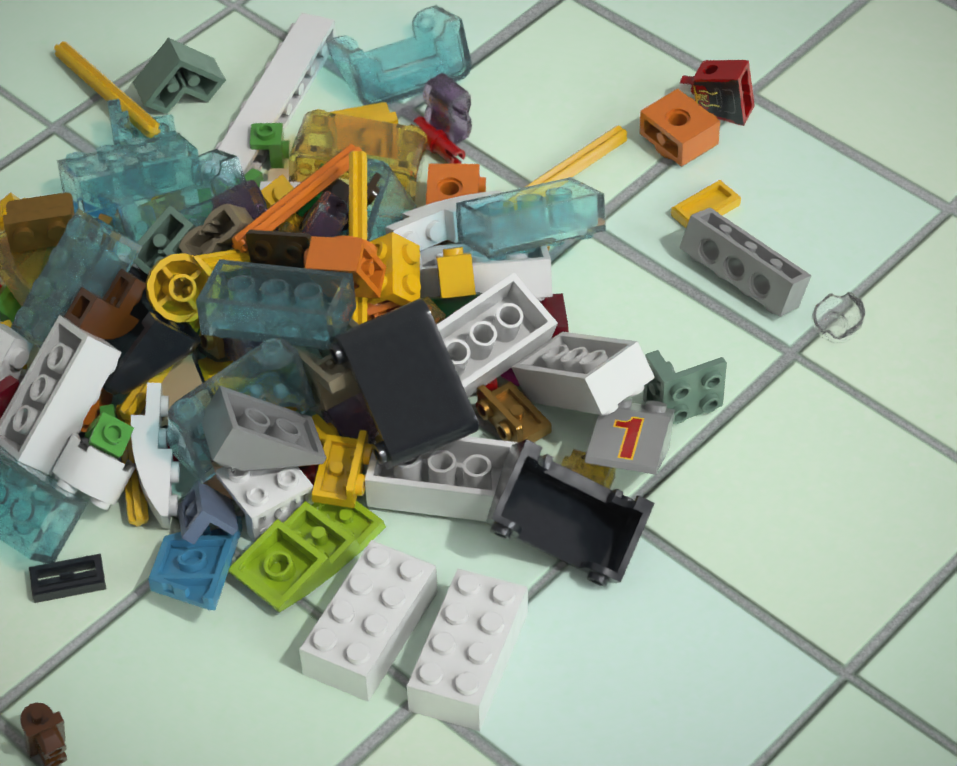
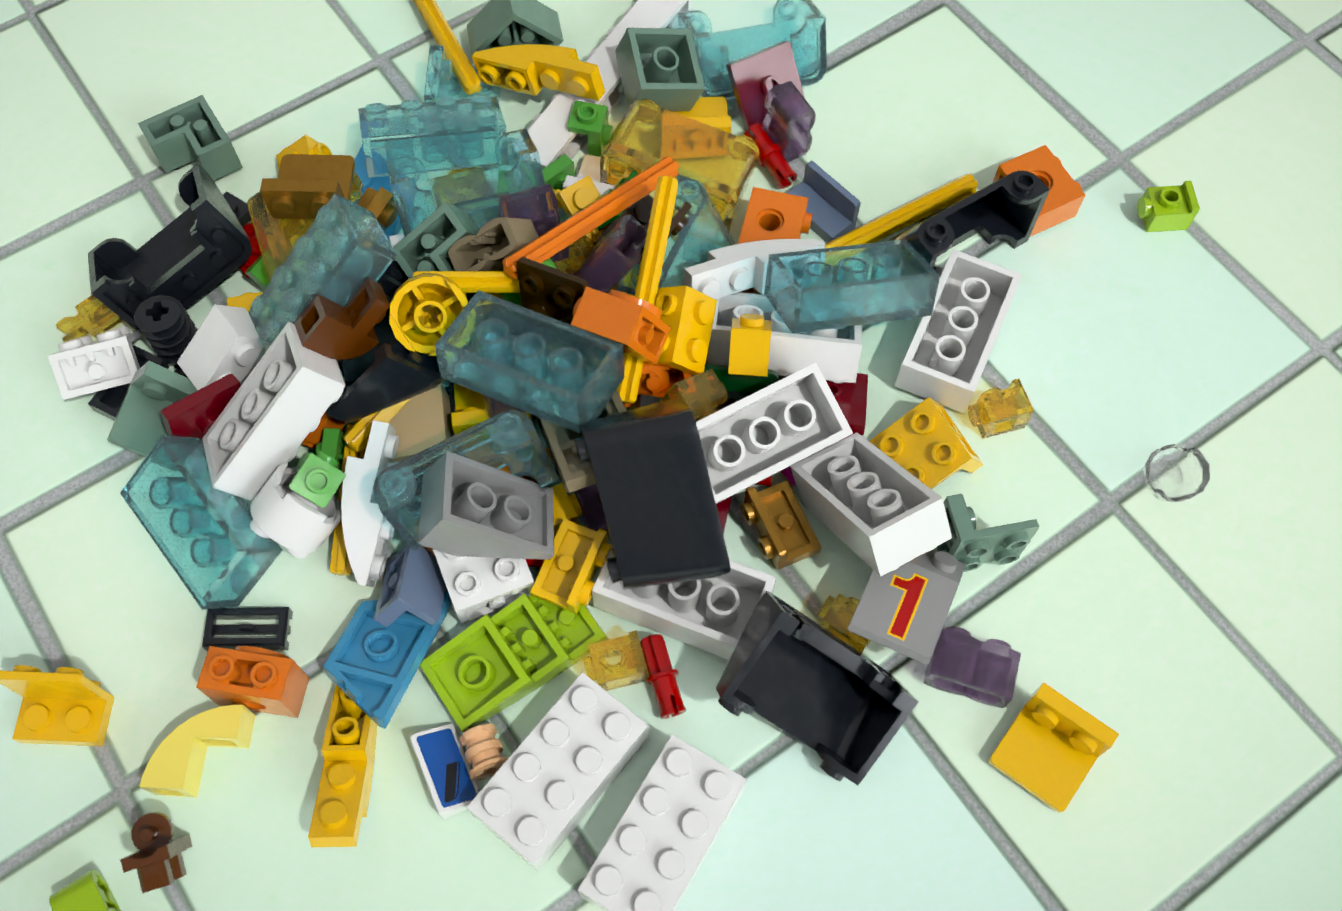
camera: 10 degrees right, 15 degrees up
yellow tile [671,180,741,228] -> none
torso [679,60,755,126] -> none
light grey brick [679,208,812,317] -> none
none -> light yellow brick [139,705,256,798]
none -> orange brick [196,646,310,718]
none -> yellow slope [308,685,377,848]
none -> slope [409,723,480,820]
none -> light nougat bush [459,723,509,780]
none -> yellow slope [471,44,606,101]
none -> clear yellow brick [583,630,647,691]
none -> sand green brick [615,28,705,111]
none -> red axle [640,634,687,719]
none -> plate [726,41,807,131]
none -> sand blue panel [787,160,861,243]
none -> yellow bracket [869,397,984,489]
none -> black windscreen [881,171,1050,305]
none -> white brick [895,249,1023,414]
none -> clear purple brick [923,626,1021,708]
none -> clear yellow brick [968,378,1034,439]
none -> yellow bracket [989,682,1119,813]
none -> lime brick [1137,180,1200,232]

